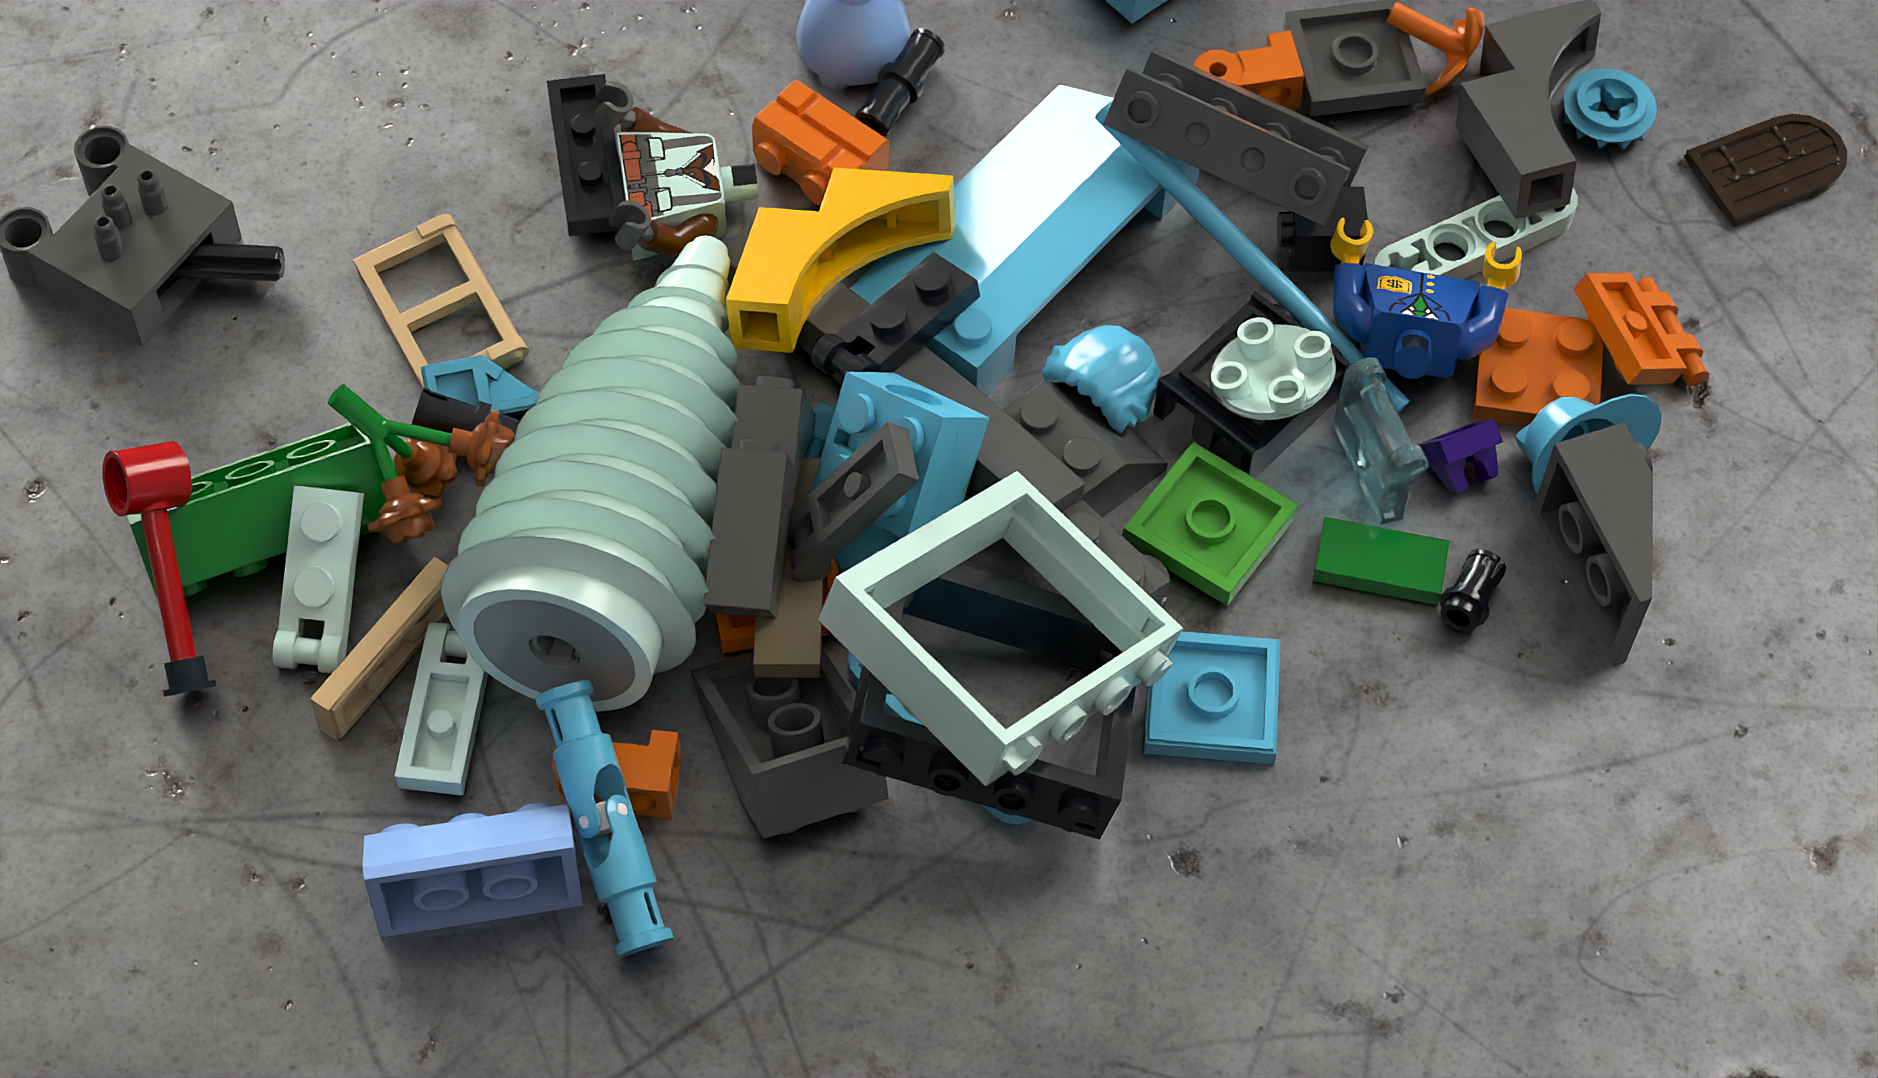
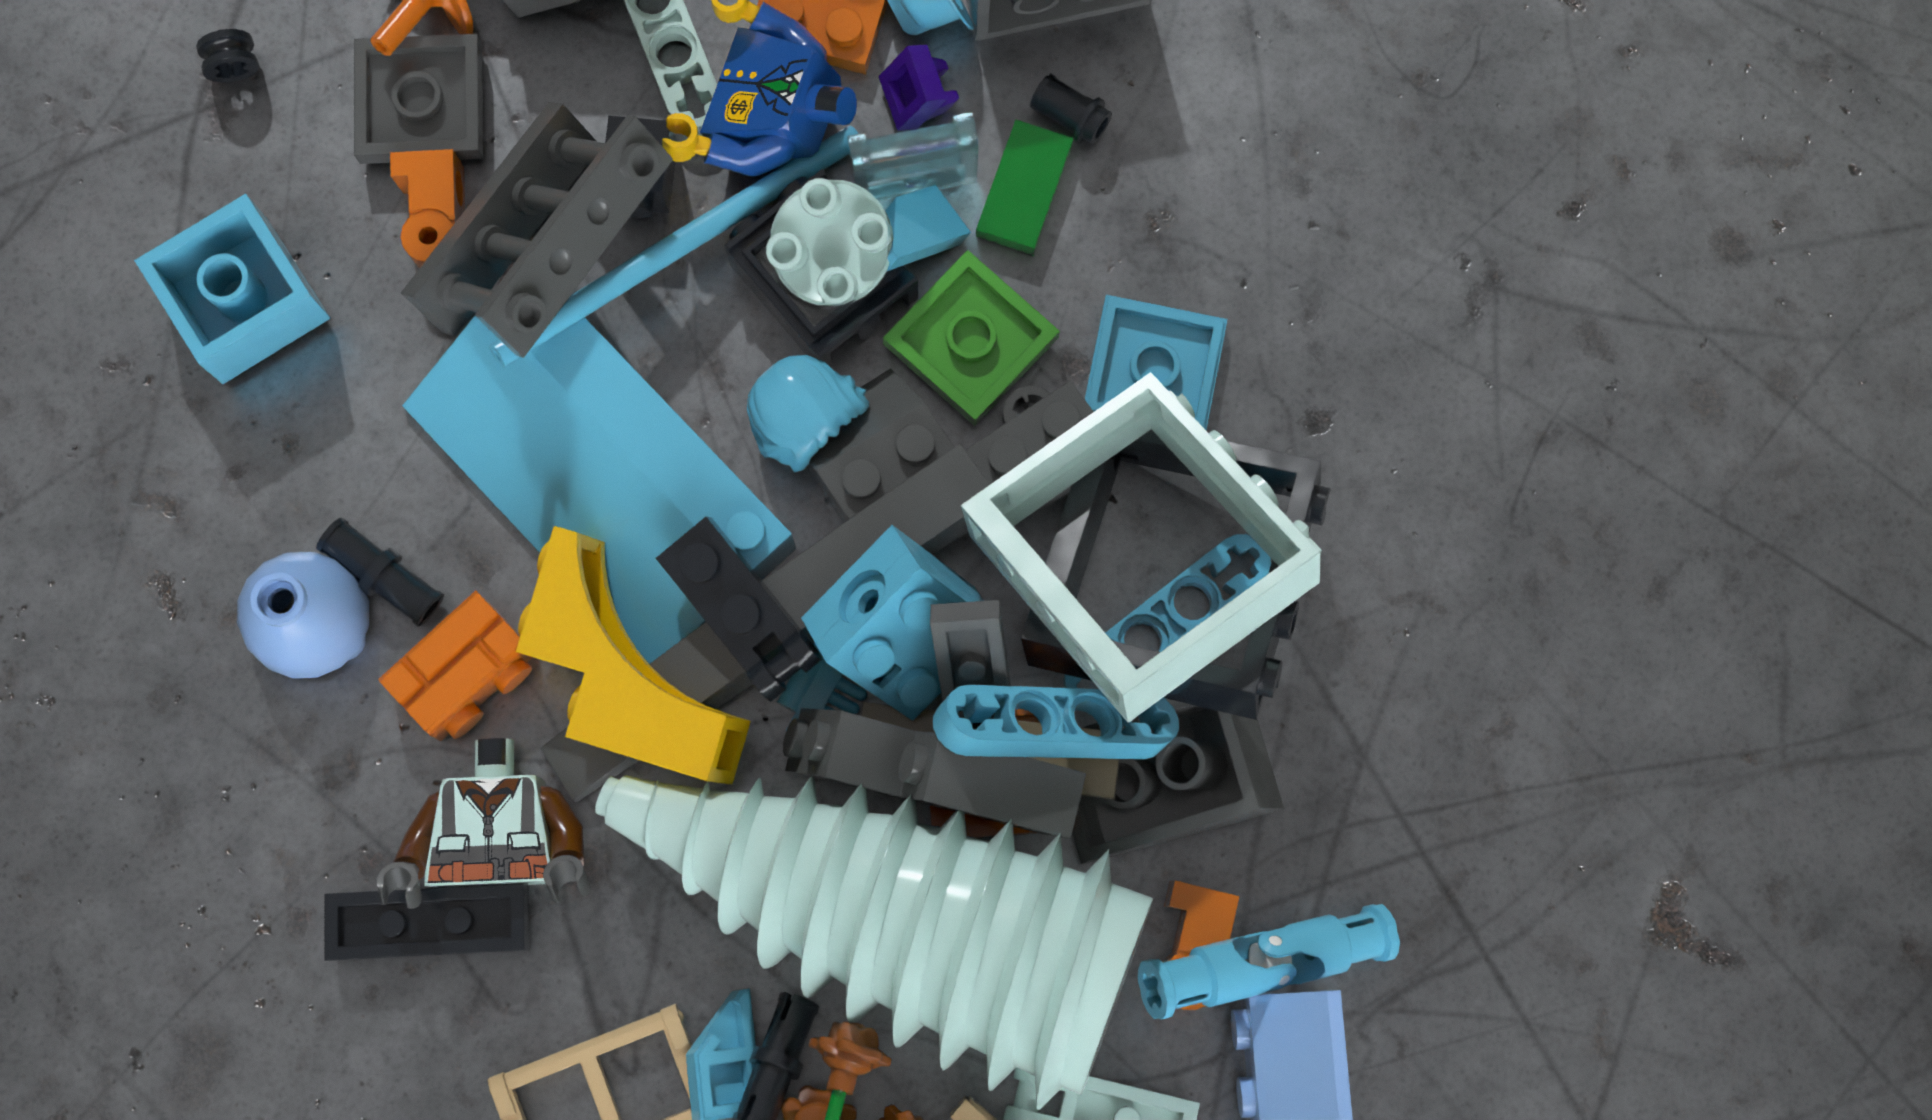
camera: 85 degrees left, 20 degrees up
none -> medium azure tile [885,185,971,271]
none -> medium azure beam [933,685,1179,759]

